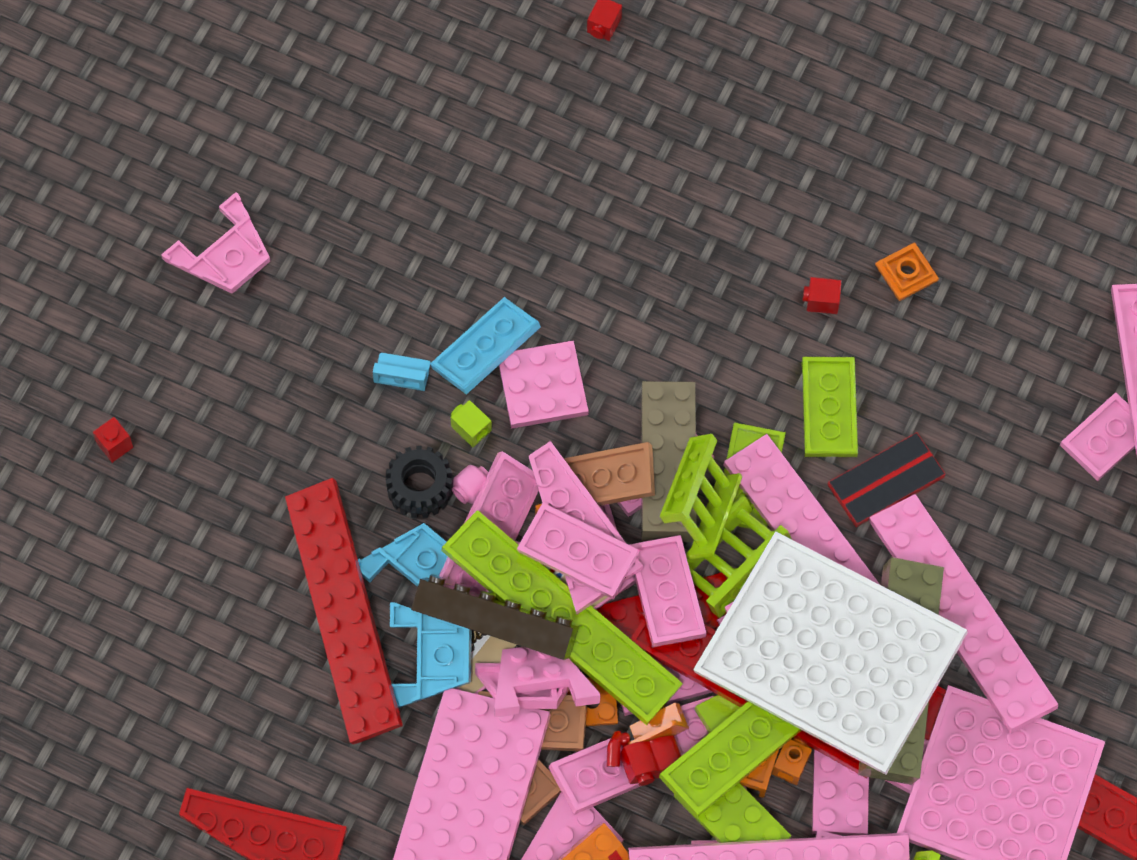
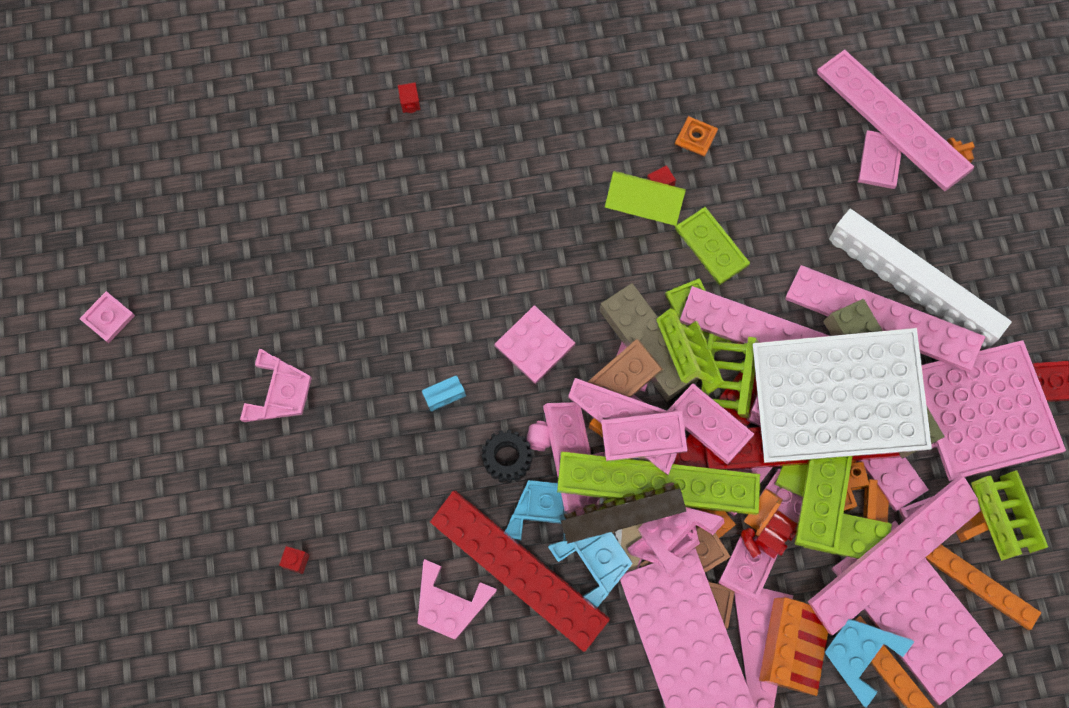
camera: 30 degrees left, 5 degrees up
medium azure tile [430,297,541,394] -> none
lime brick [450,400,492,447] -> none
black tile [828,432,946,527] -> none
none -> bright pink plate [80,291,135,343]
none -> bright pink wing [418,559,497,640]
none -> lime tile [605,171,686,226]
none -> white brick [829,209,1012,350]
none -> orange panel [863,479,889,523]

